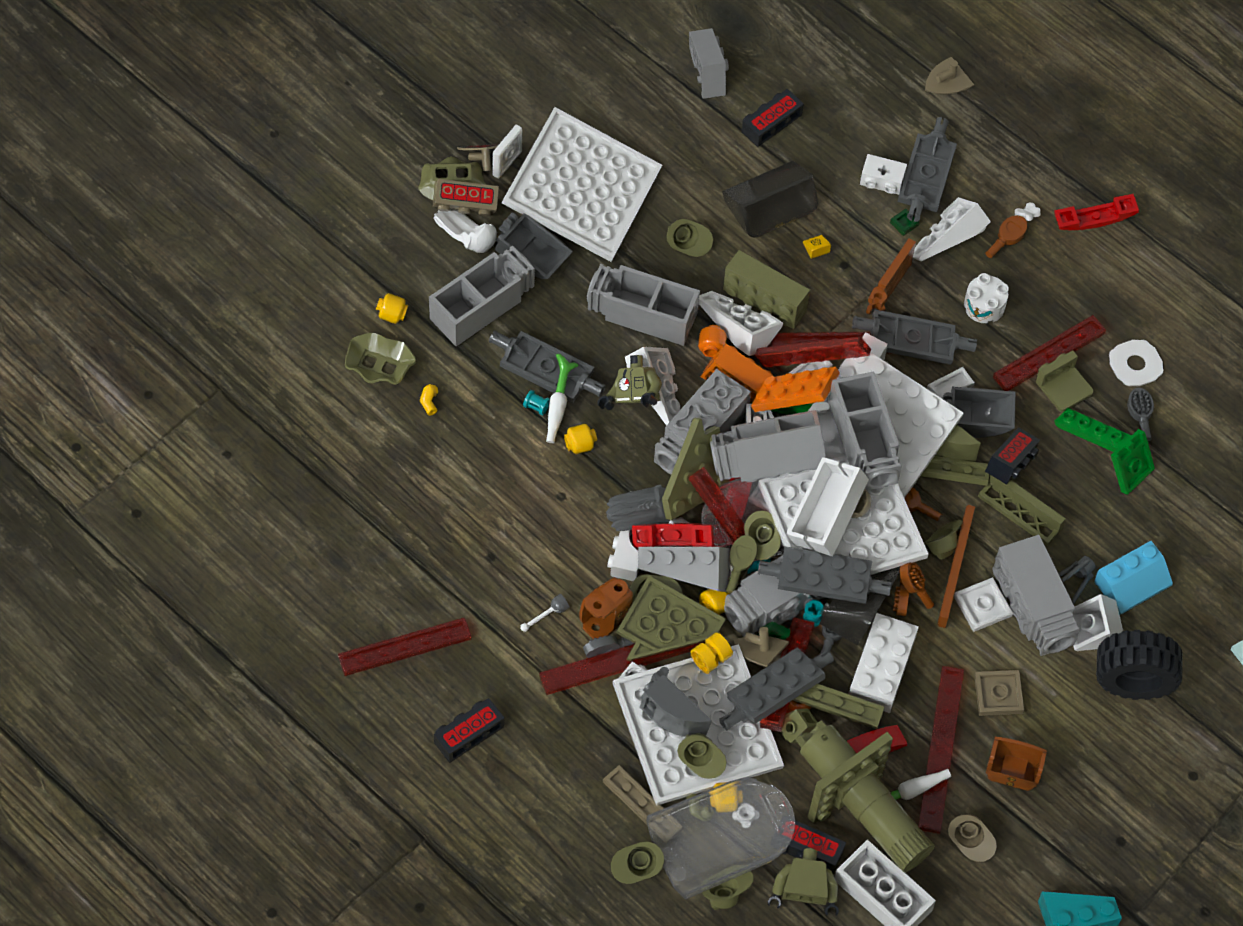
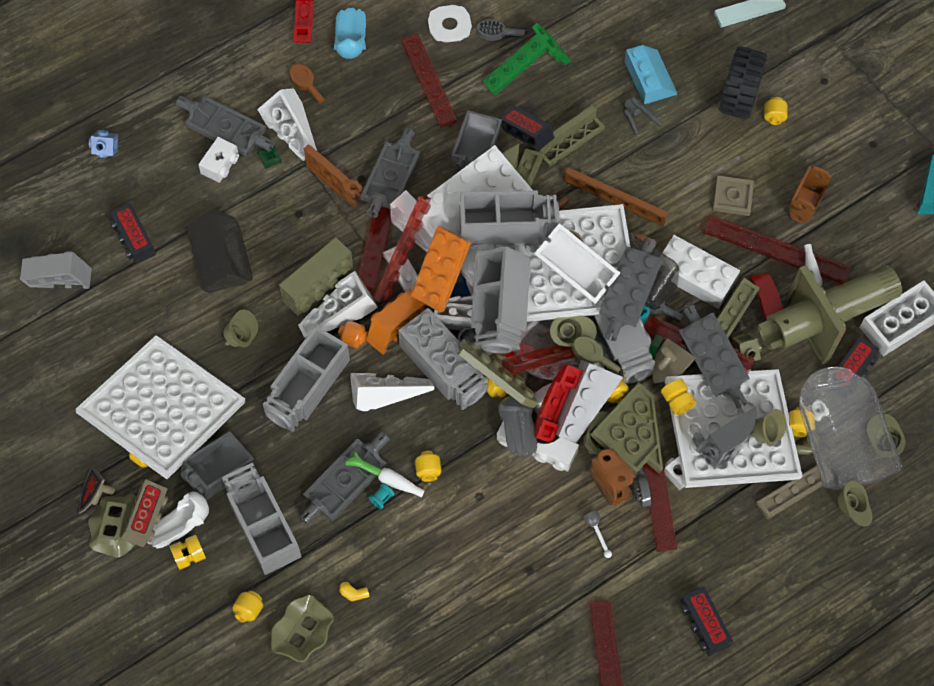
camera: 75 degrees left, 5 degrees up
white tile [493,125,522,179] -> none
olive torso [597,355,662,410] -> none
olive torso [768,848,839,916] -> none
yellow slope [803,235,831,259] -> none
dark orange piece [900,562,934,609] -> none
olive piece [923,520,963,560] -> none
dark tan shield [925,57,974,94] -> none
white tile [927,367,974,399] -> none
dark tan piece [948,814,997,862] -> none
white tile [954,577,1013,632] -> none
white brick [964,273,1008,323] -> none
light grey piece [992,535,1080,656] -> none
white piece [1015,202,1041,221] -> none
olive bracket [1036,350,1093,412] -> none
white slope [1072,594,1123,651] -> none
none -> medium blue brick [89,130,118,158]
none -> yellow wheel [169,535,206,570]
none -> medium azure hair [334,8,366,59]
none -> yellow head [764,97,788,125]

